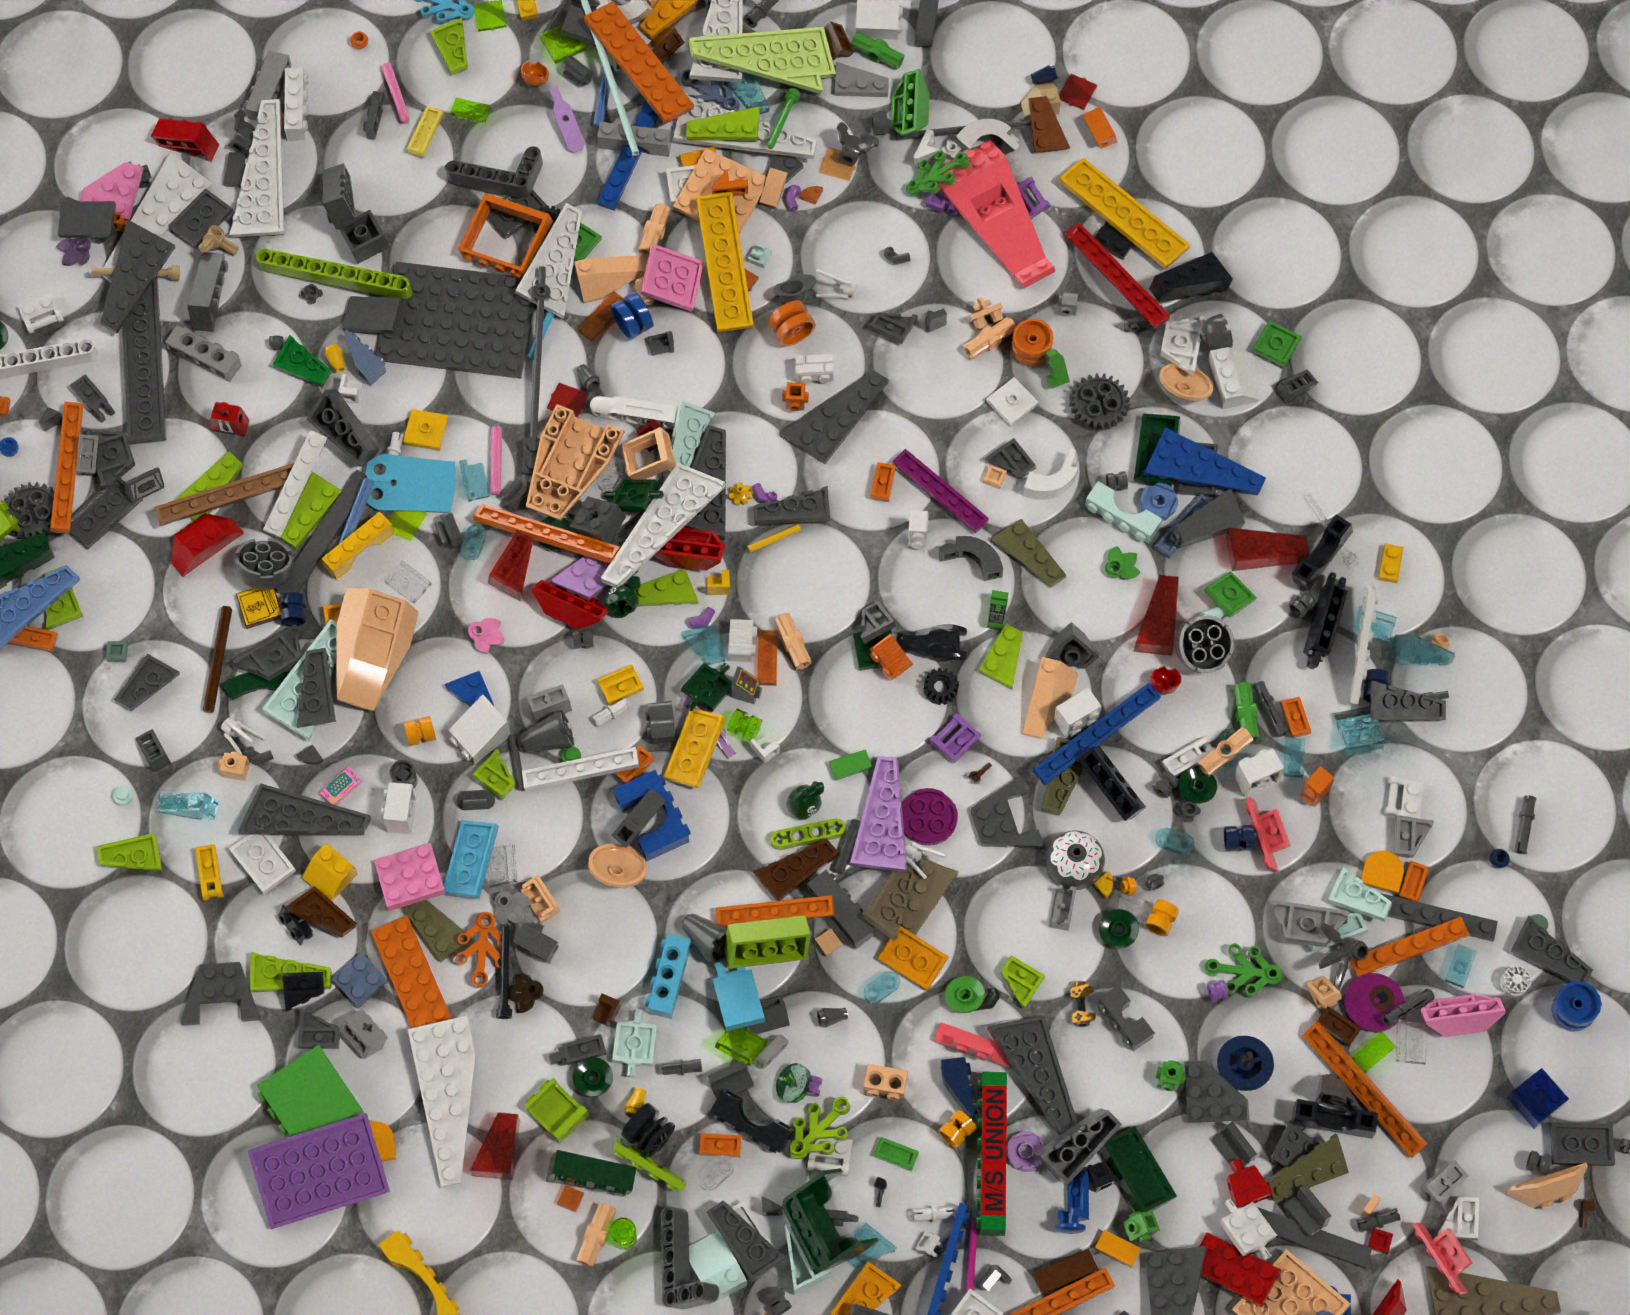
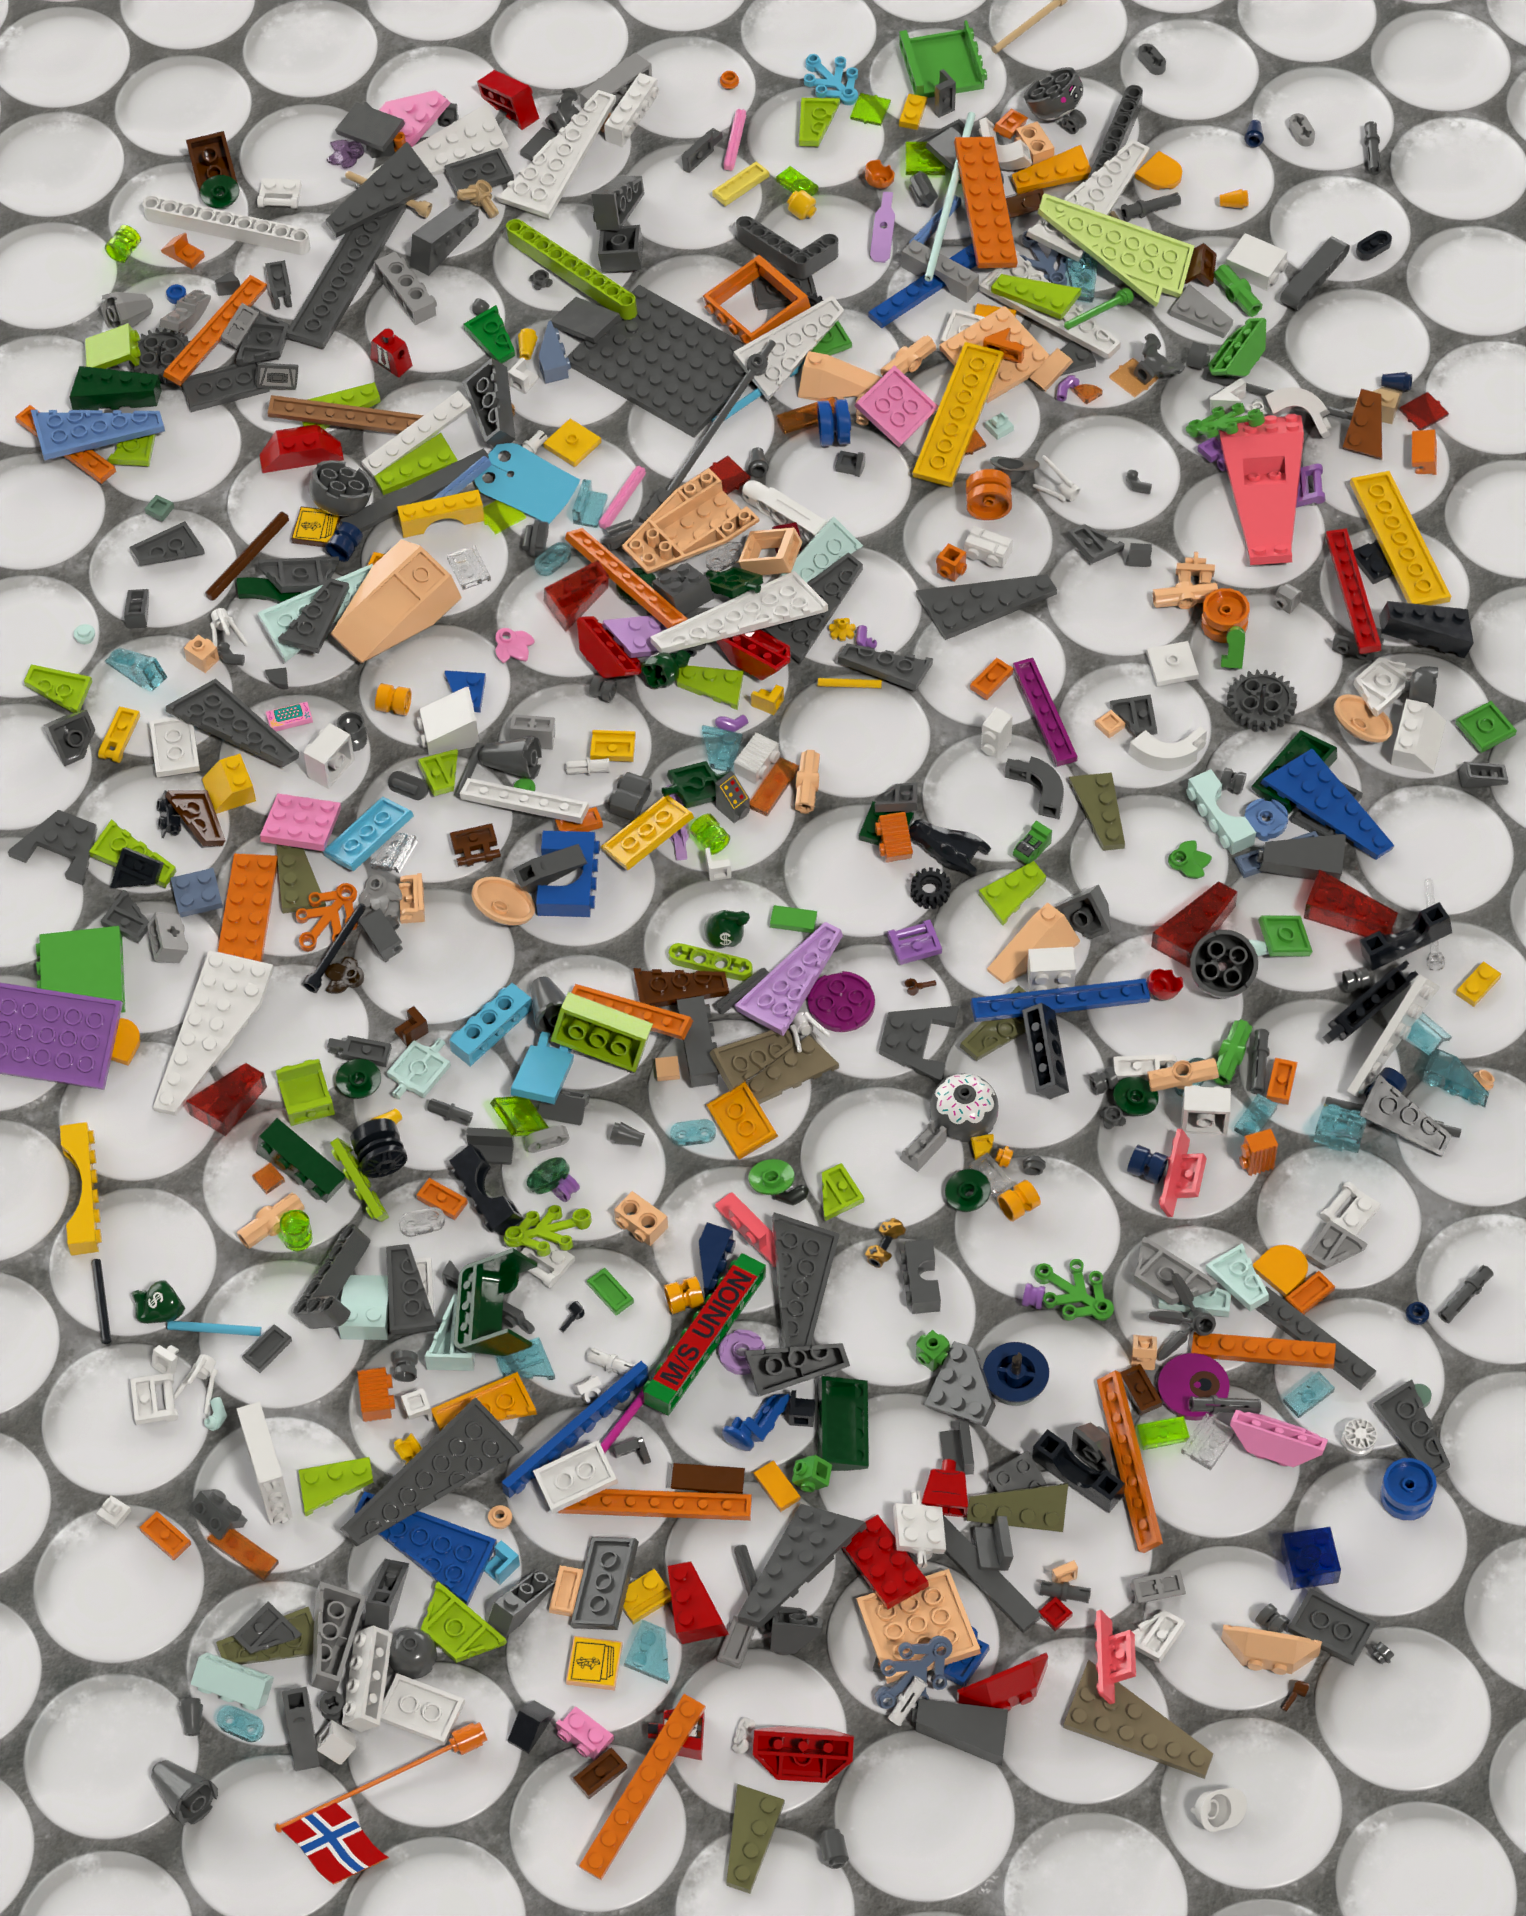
camera: 30 degrees right, 10 degrees down
clear light blue plate [1155,828,1194,855] -> none
none -> dark grey slope [43,710,95,767]
none -> light grey slope [159,290,211,334]
none -> reddish brown plate [450,823,501,867]
none -> yellow head [787,190,817,220]

